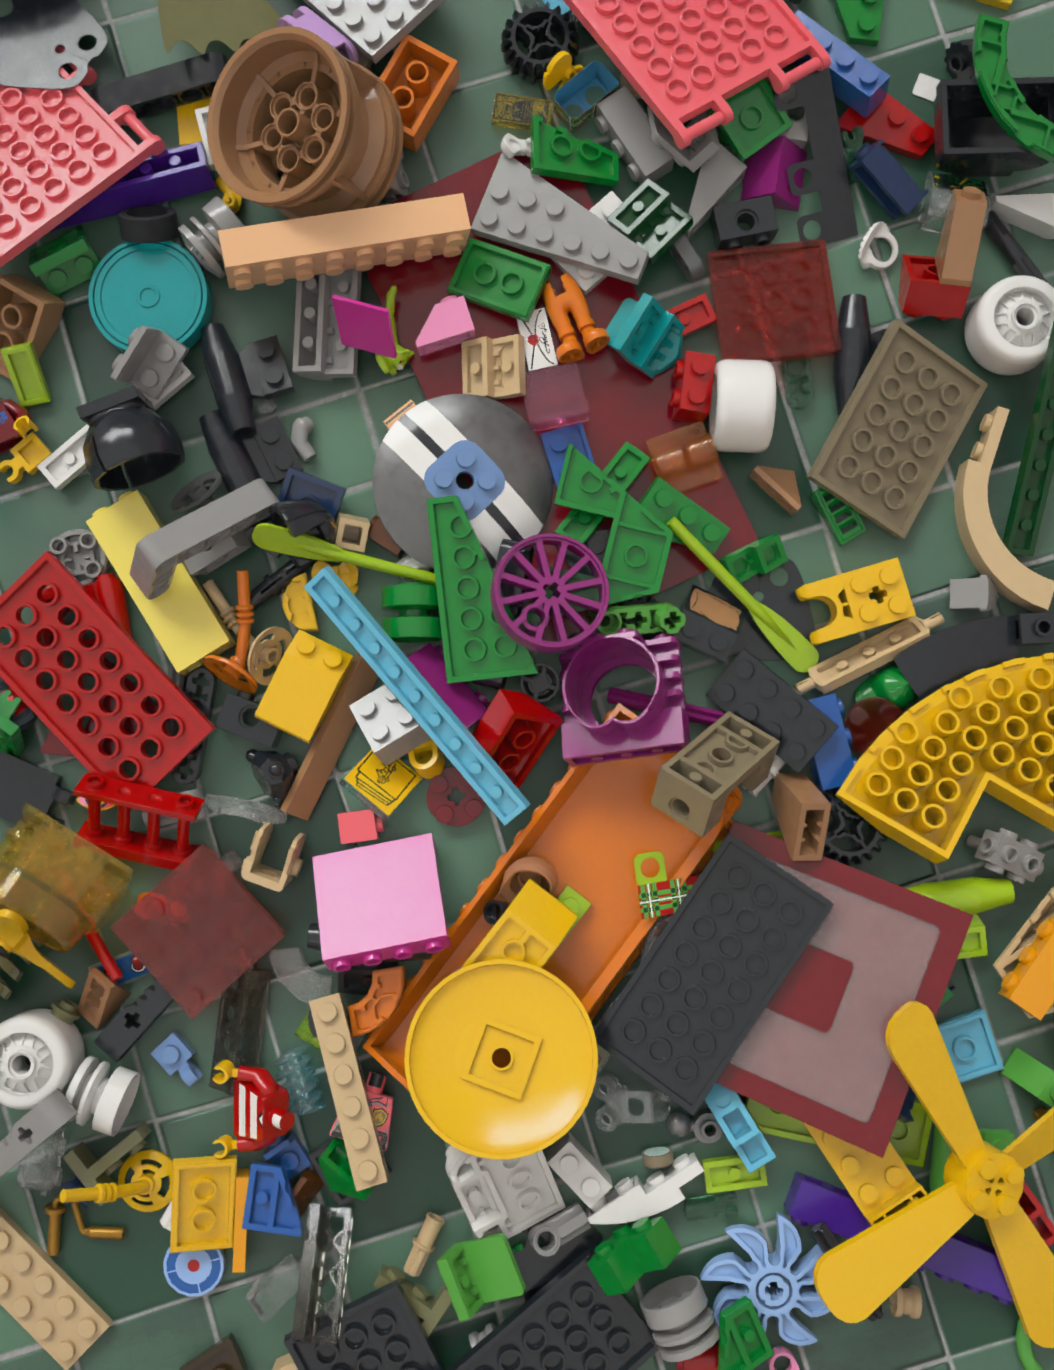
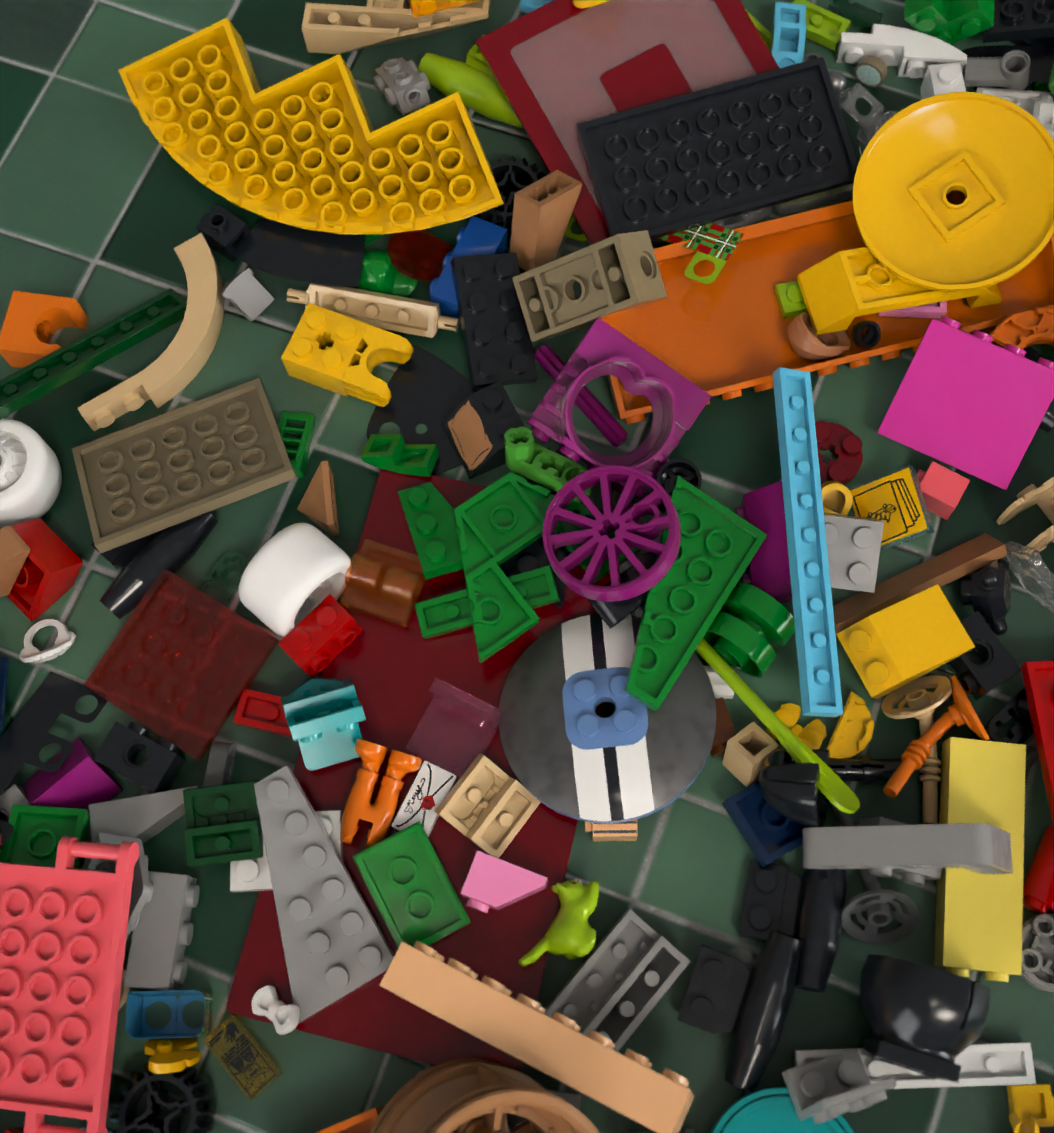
camera: 140 degrees left, 15 degrees down
light grey arm [291,417,317,463] -> none
dark pink piece [332,295,397,359] -> none
red slope [472,689,563,788] -> none
green wing [530,114,619,187] -> none
blue plate [540,422,595,489] -> none
lime piece [666,517,819,673] -> none

